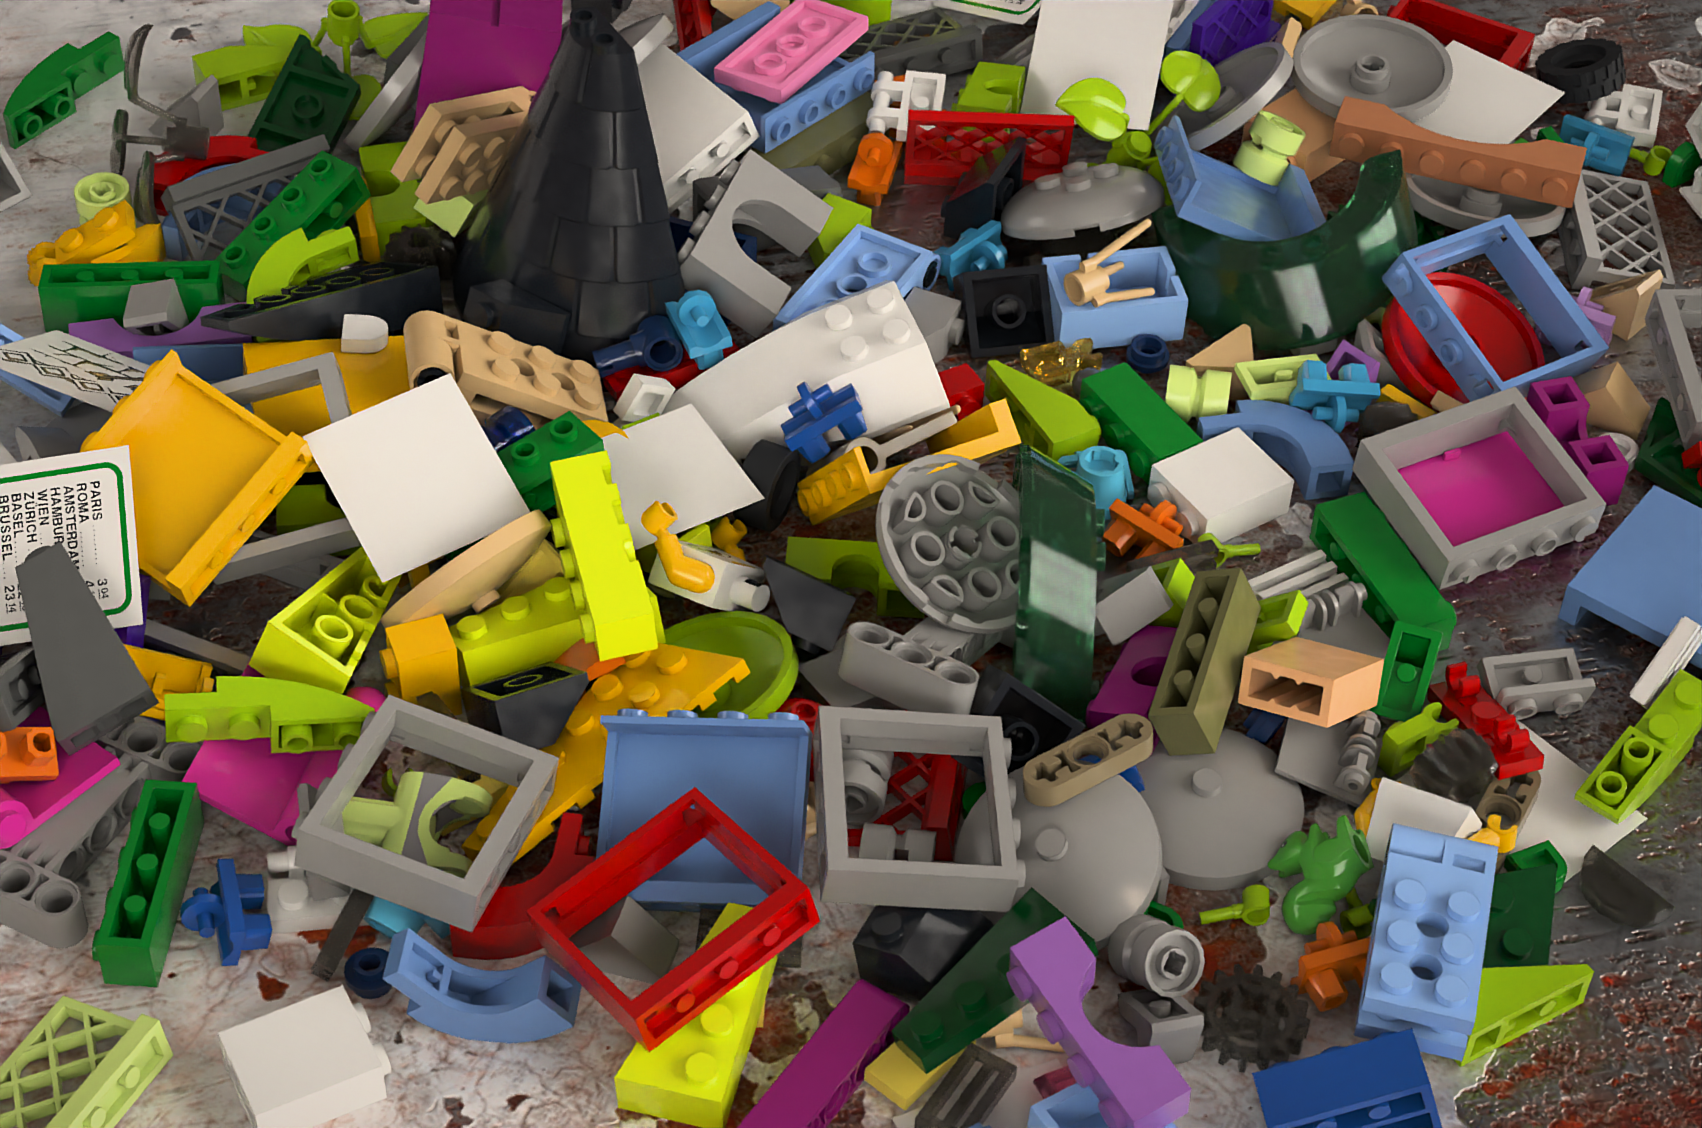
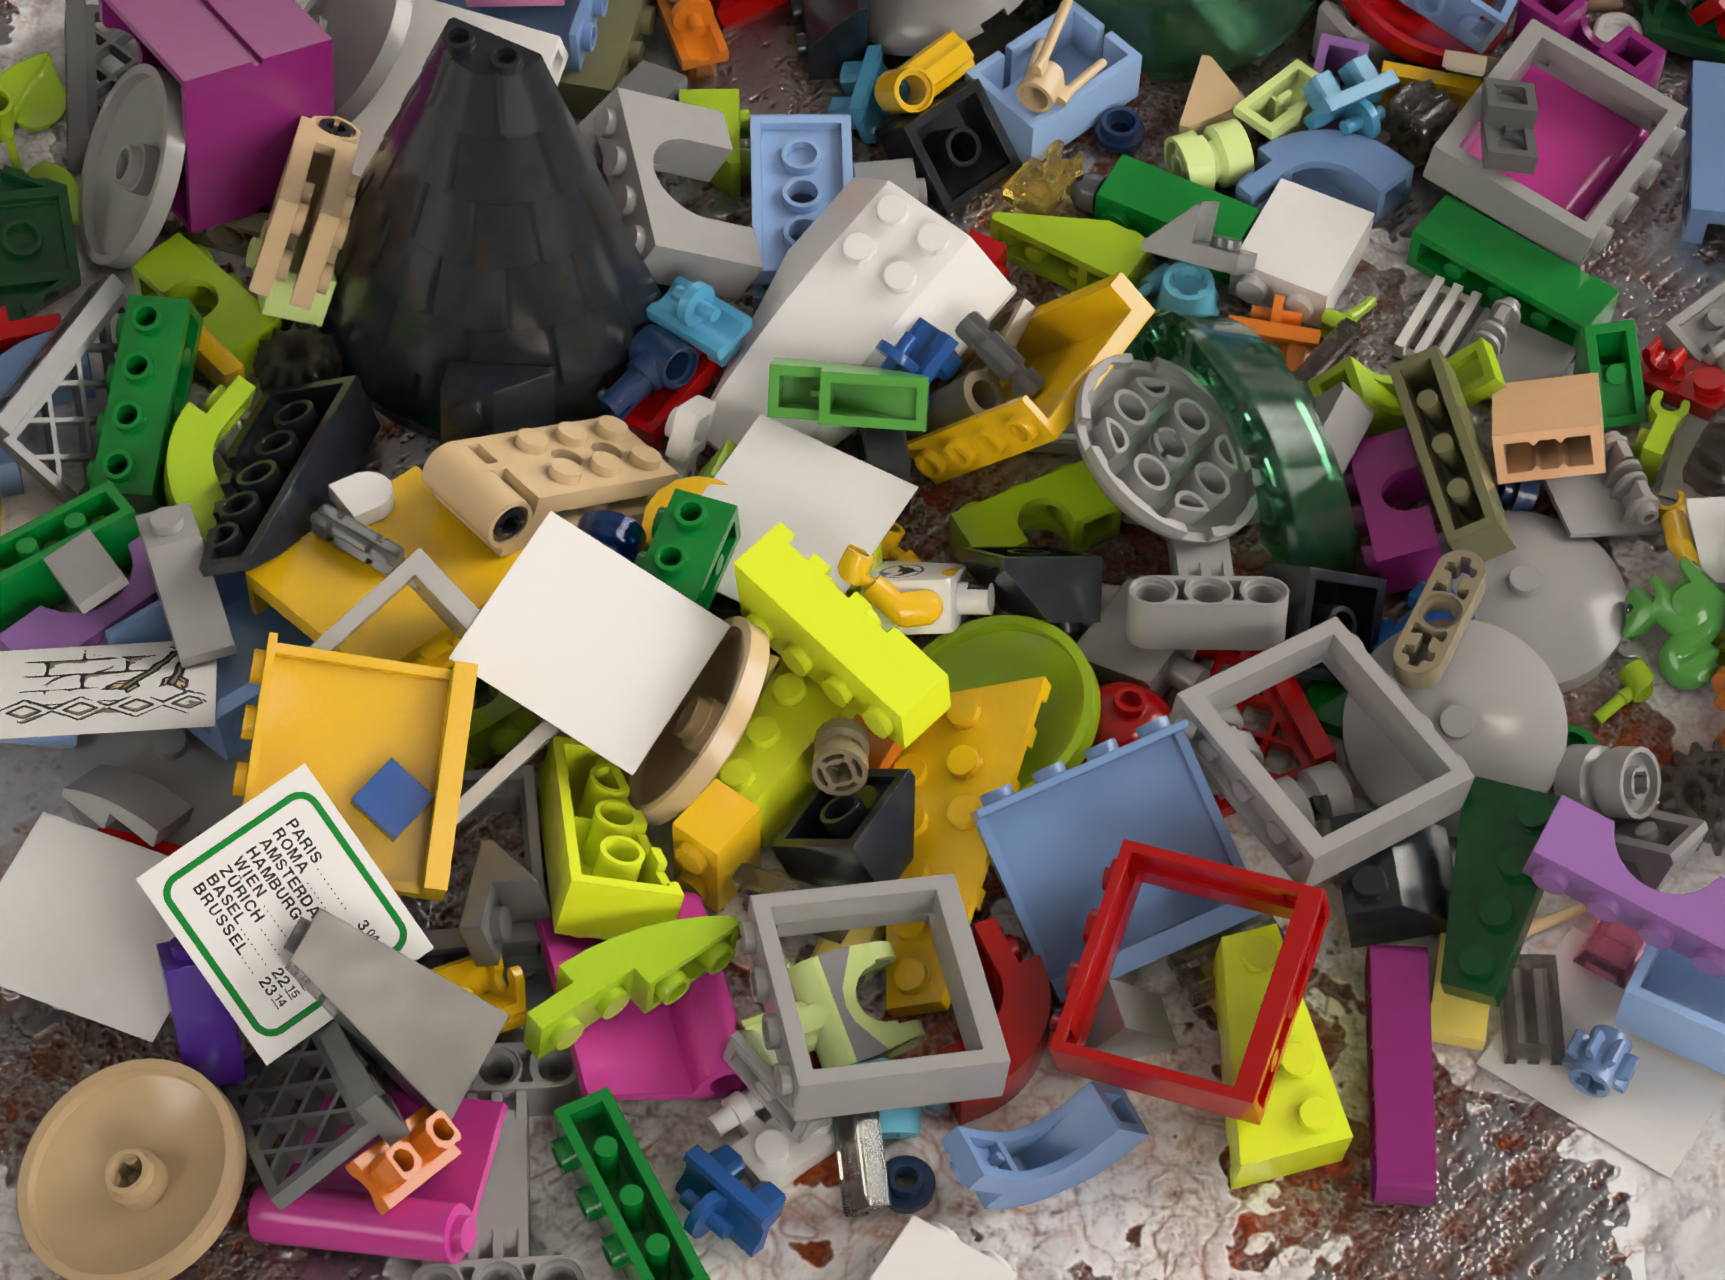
camera: 30 degrees left, 10 degrees up
none -> light grey slope [135,502,237,668]
none -> dark grey axle [310,504,406,576]
none -> blue tile [350,758,434,842]
none -> dark grey slope [459,840,552,967]
none -> bright green slope [767,357,929,432]
none -> dark tan wheel [811,717,871,796]
none -> yellow piece [875,30,975,114]
none -> dark grey axle [955,311,1046,399]
none -> slope [1141,201,1258,275]
none -> dark grey slope [1480,77,1539,175]

